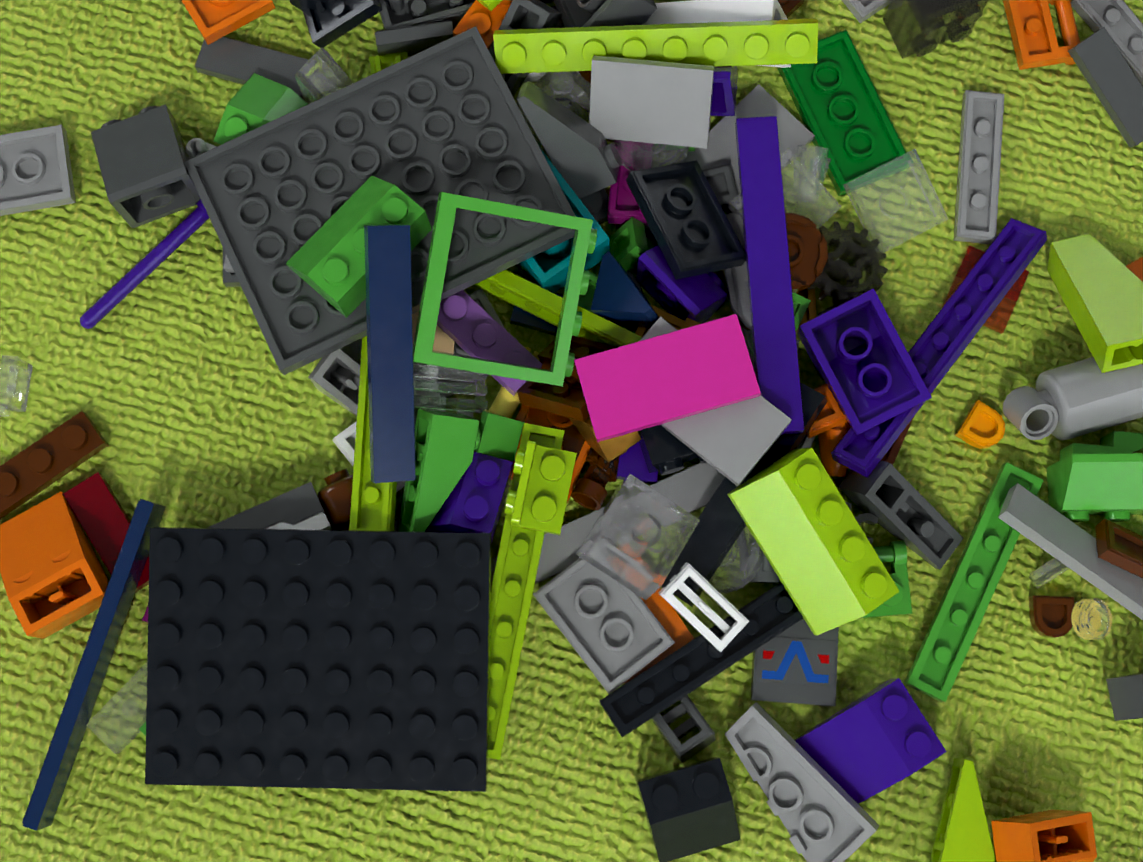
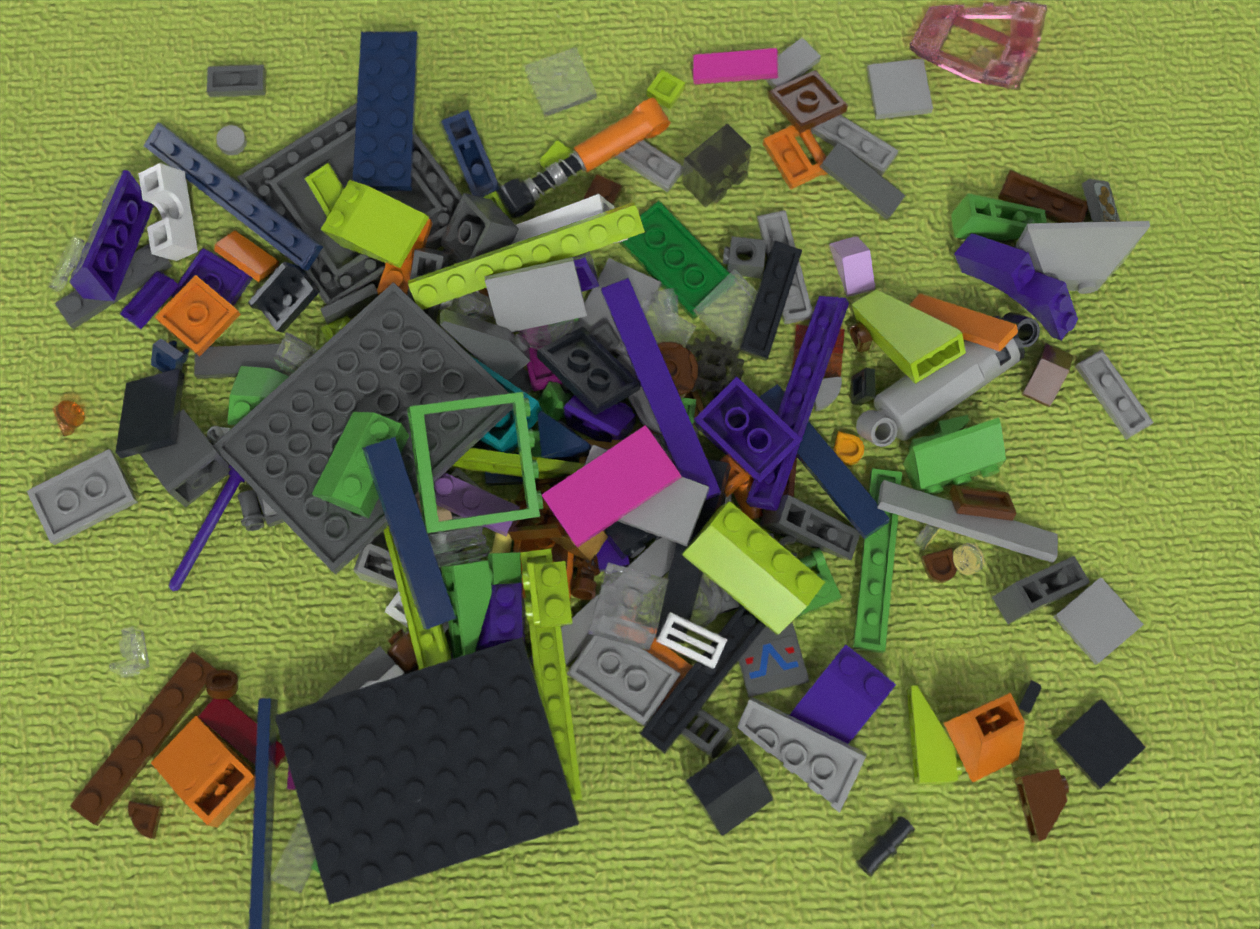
camera: 15 degrees left, 5 degrees down
none -> clear orange plate [52,400,85,436]
none -> black tile [115,368,185,459]
none -> dark blue tile [151,339,189,373]
none -> reddish brown tile [206,669,239,699]
none -> dark grey pin [237,490,265,531]
none -> dark grey brick [723,236,767,279]
none -> black tile [738,240,802,361]
none -> dark blue tile [759,384,890,539]
none -> light grey tile [814,377,842,411]
none -> lavender slope [829,236,875,297]
none -> reddish brown tile [847,322,873,353]
none -> black tile [851,367,876,406]
none -> black tile [1016,680,1042,716]

